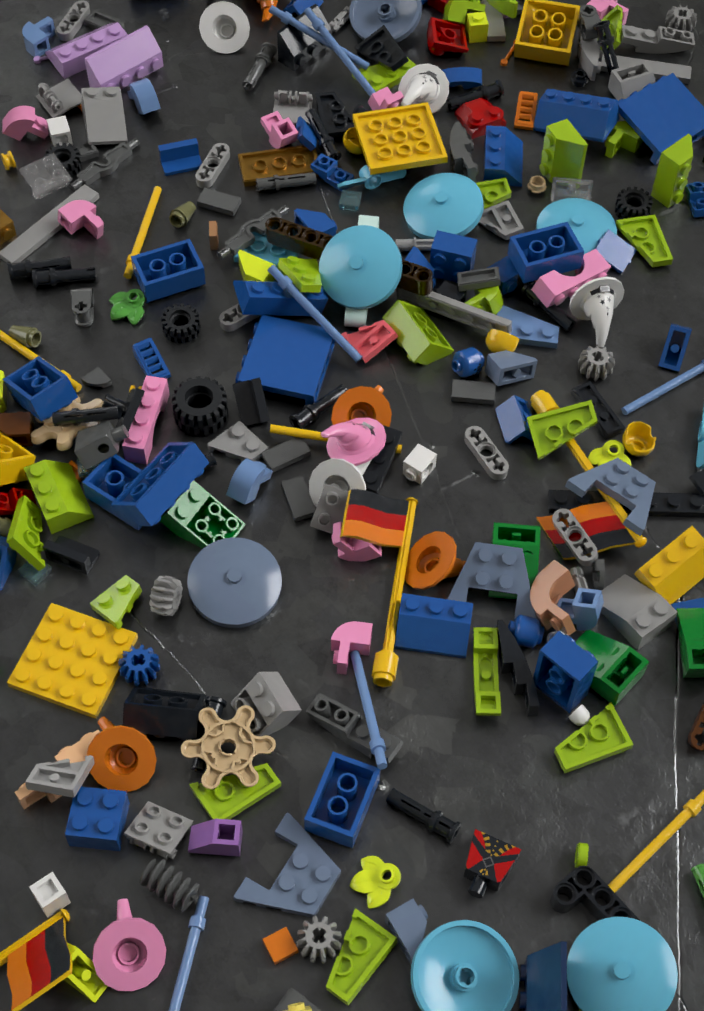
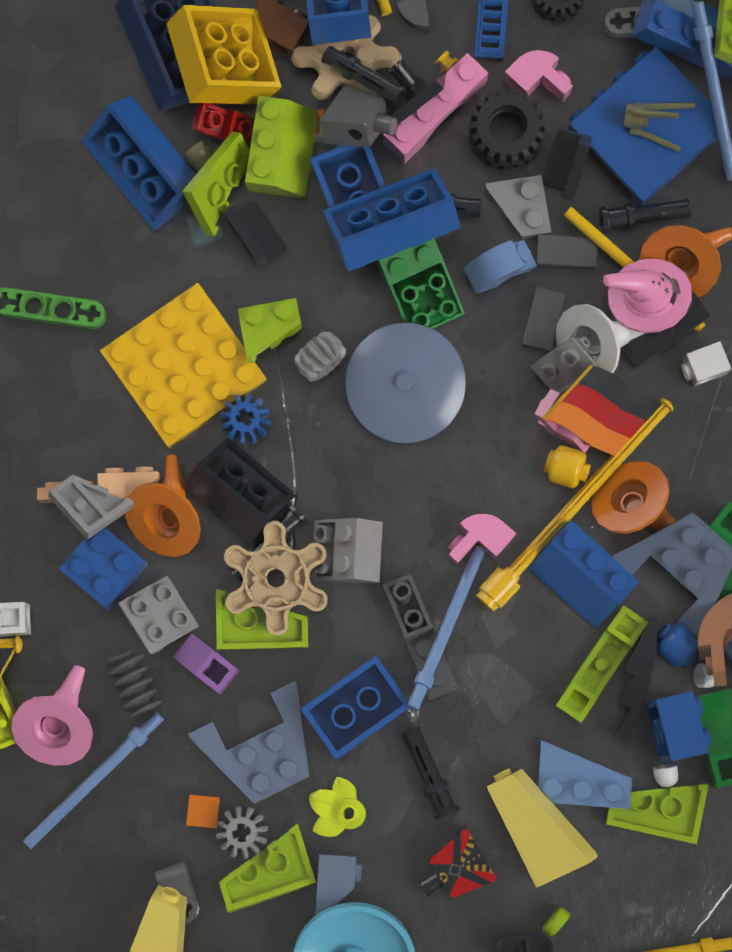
camera: 35 degrees right, 25 degrees up
none -> light yellow slope [487,768,598,888]
none -> bright pink brick [503,50,573,103]
none -> medium blue wing [538,740,632,809]
none -> yellow head [544,445,591,488]
none -> olive plant [623,102,695,152]

